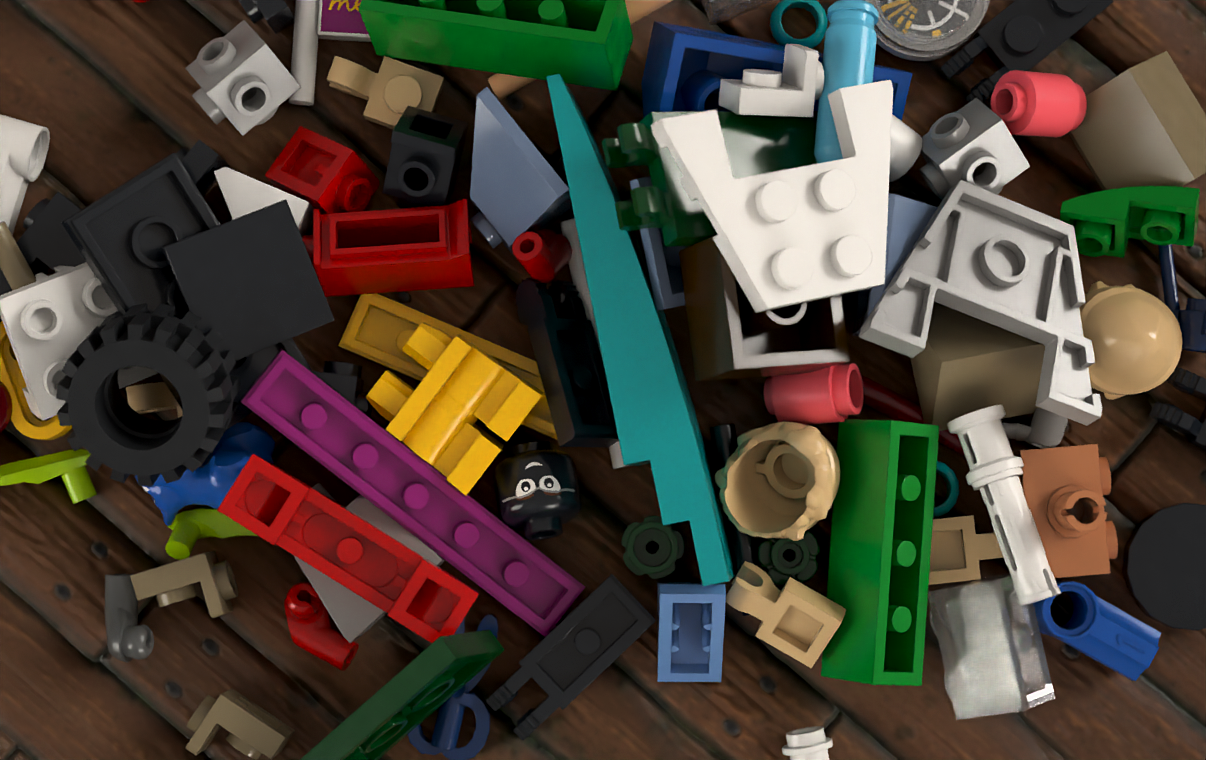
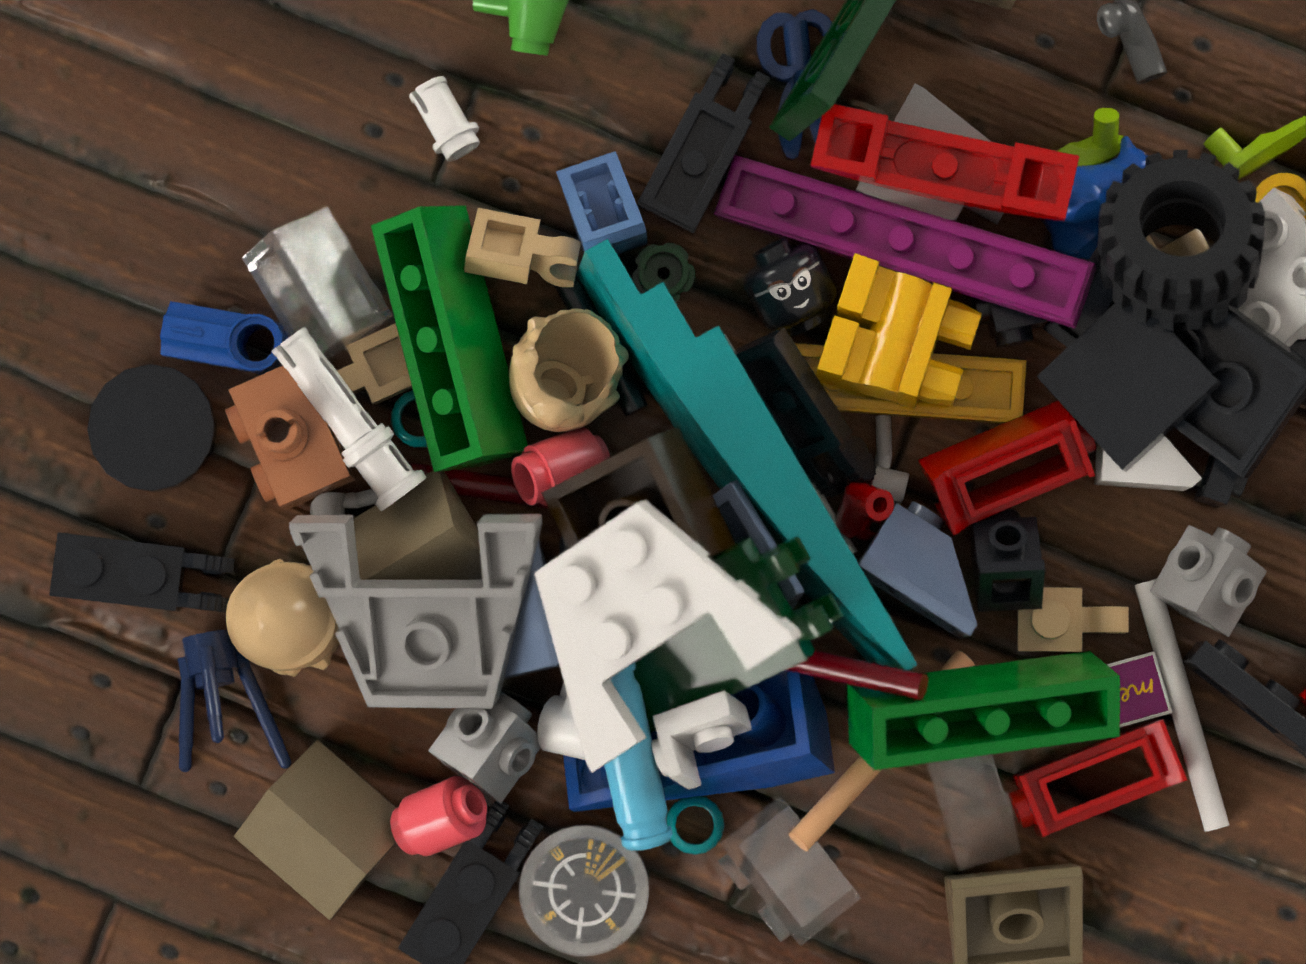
camera: 165 degrees right, 0 degrees up
dark tan bracket [130,550,238,618] -> none
red bracket [264,126,379,214] -> none
red arm [284,582,359,671] -> none
dark green plate [757,530,820,586] -> none
green slope [1060,186,1200,258] -> none
none -> dark red bar [786,650,928,700]
none -> light grey hand [870,415,909,505]

